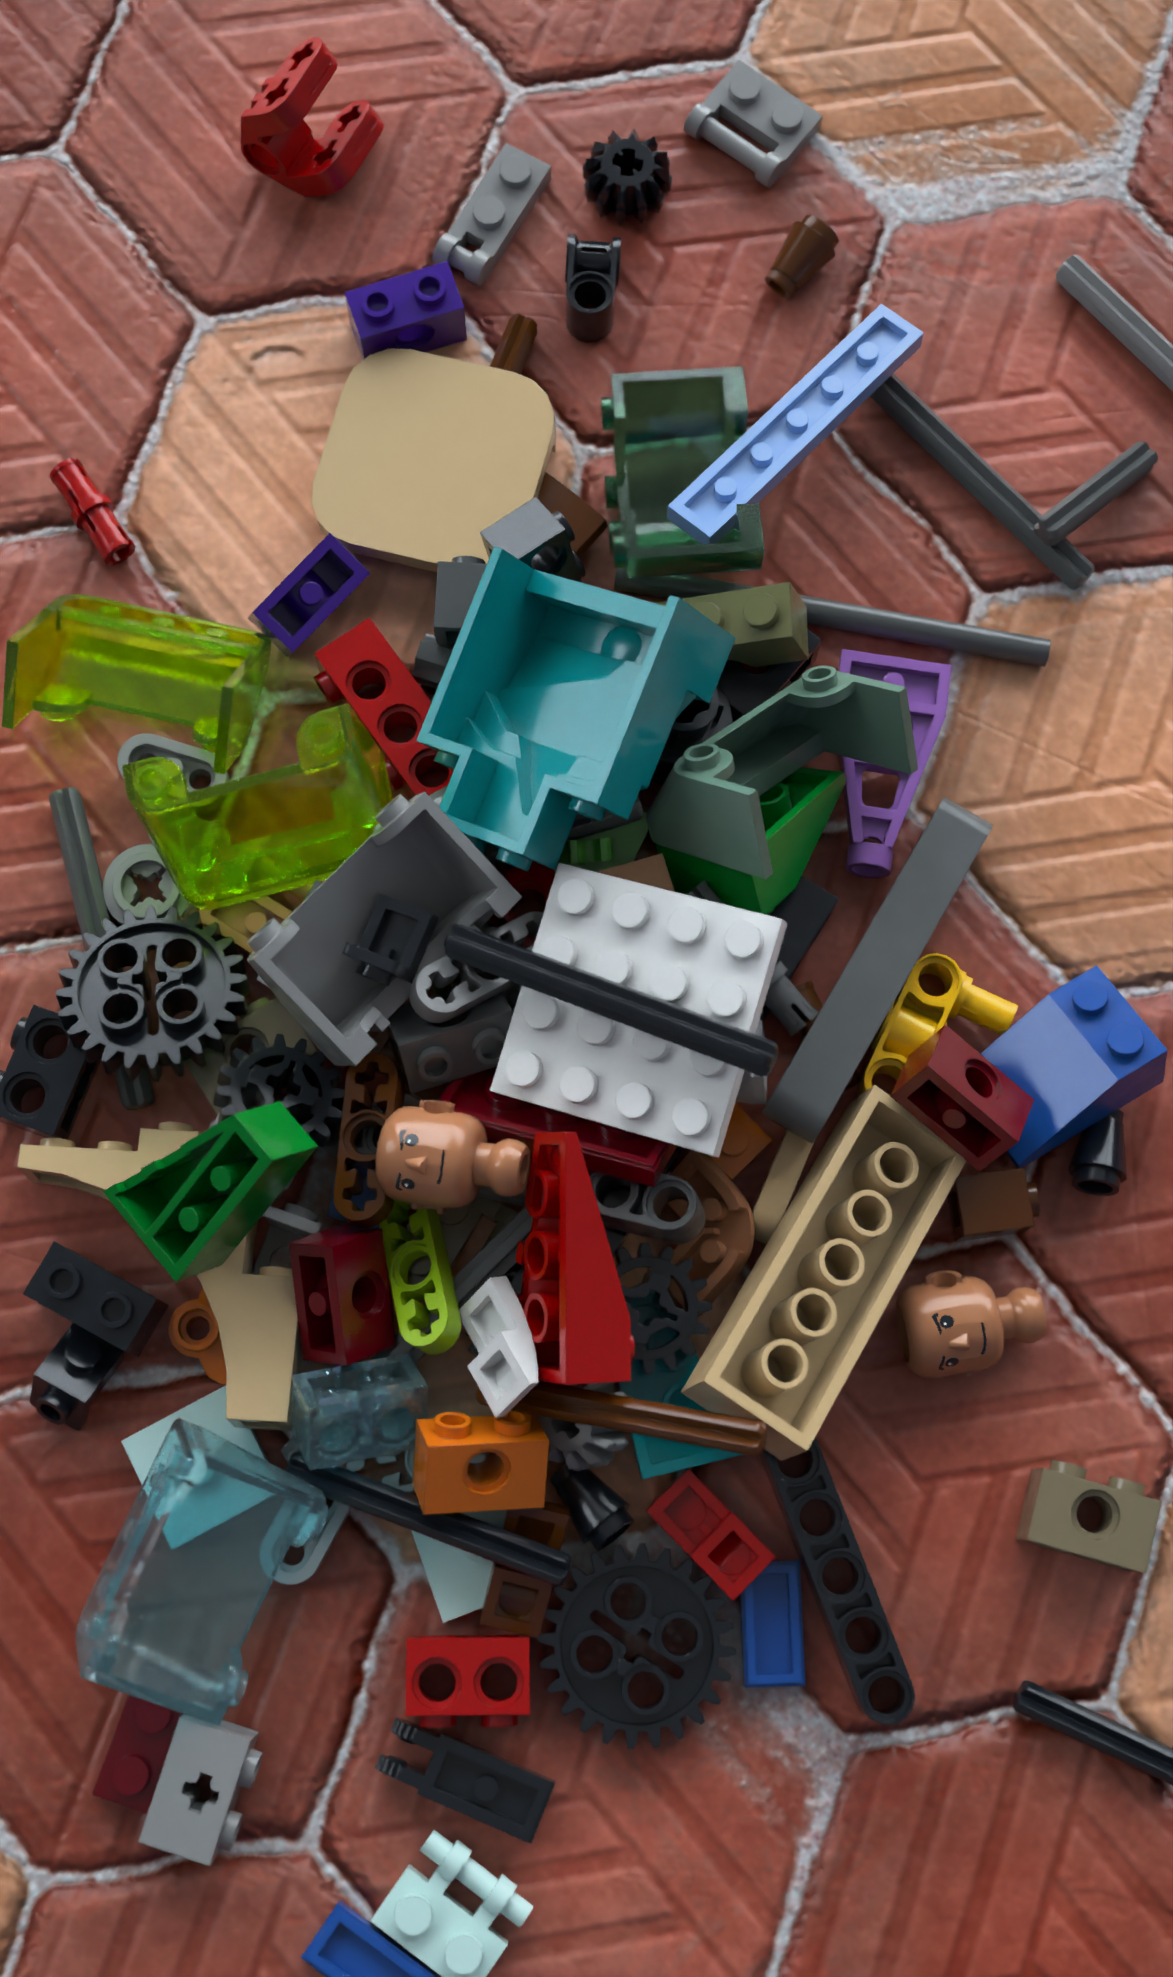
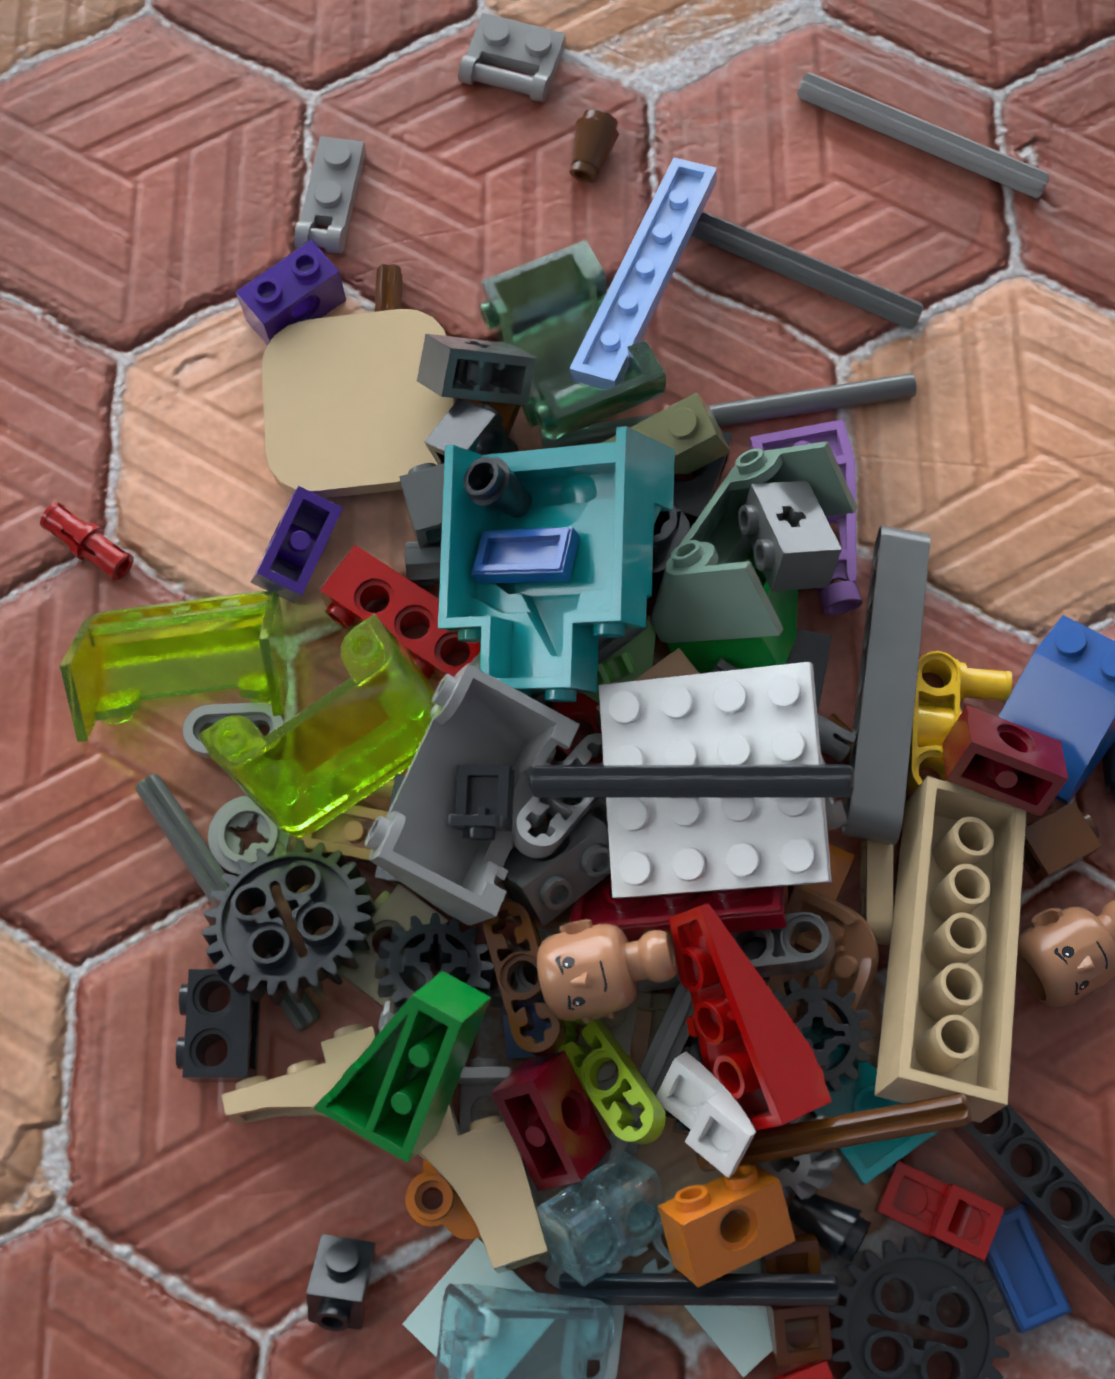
camera: 15 degrees left, 5 degrees down
black brick [23,1241,169,1357] -> none
red piece [241,37,384,197] -> none
black piece [565,234,621,343] -> none
black gear [583,128,672,226] -> none
dark grey axle [1034,442,1158,546] -> none
none -> dark grey brick [417,333,537,405]
none -> black cone [464,457,532,518]
none -> blue tile [471,527,580,584]
none -> dark grey brick [738,481,842,591]

